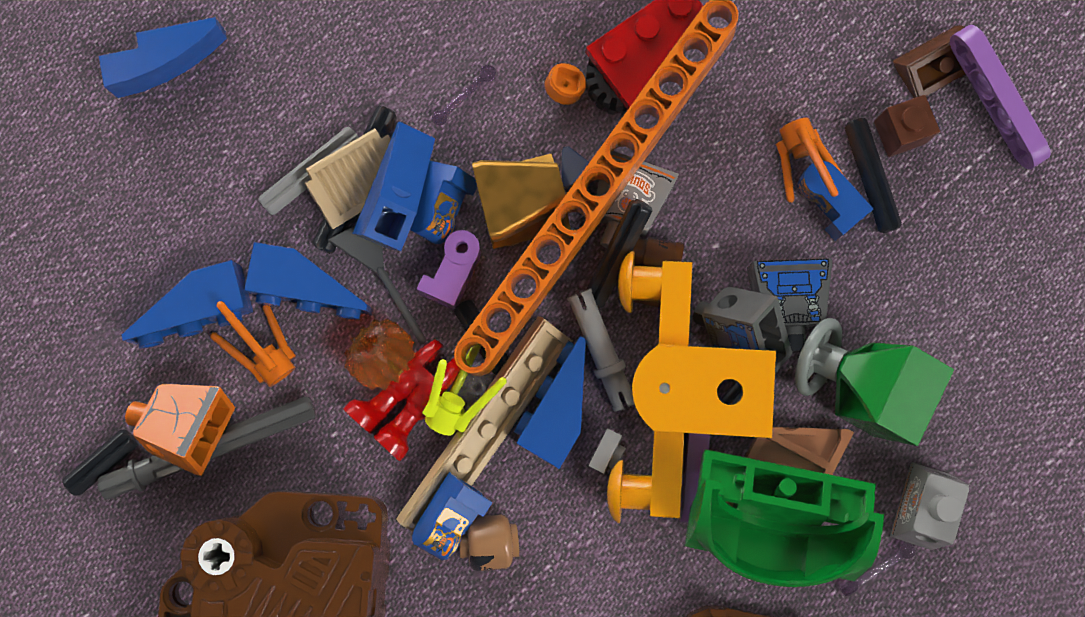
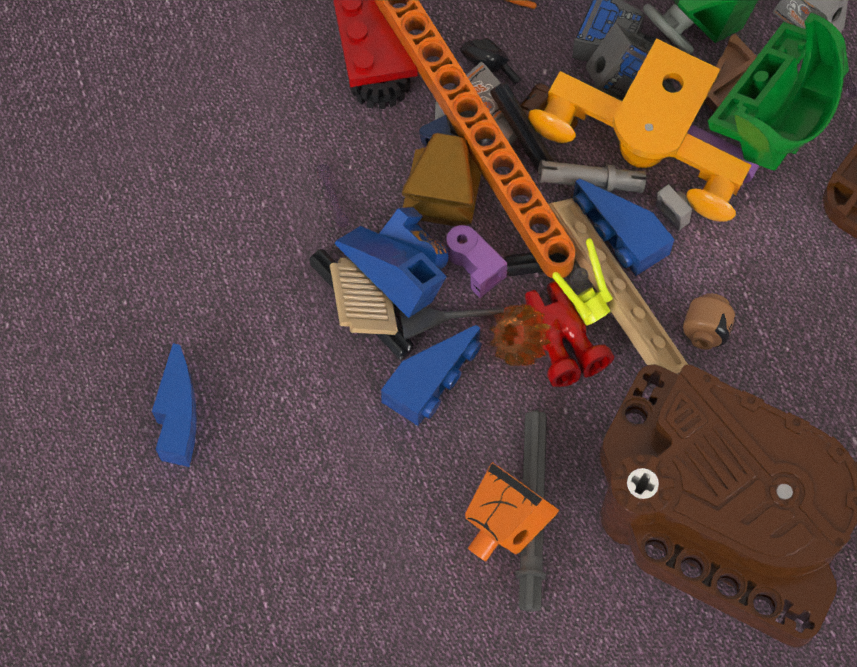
camera: 65 degrees left, 15 degrees down
black axle [62,430,138,496] -> none
blue slope [122,260,253,348] -> none
orange plant [210,301,296,387] -> none
light grey axle [259,127,359,215] -> none
blue leg [412,472,492,560] -> none
orange tile [545,63,586,105] -> none
none -> black piece [460,38,521,85]

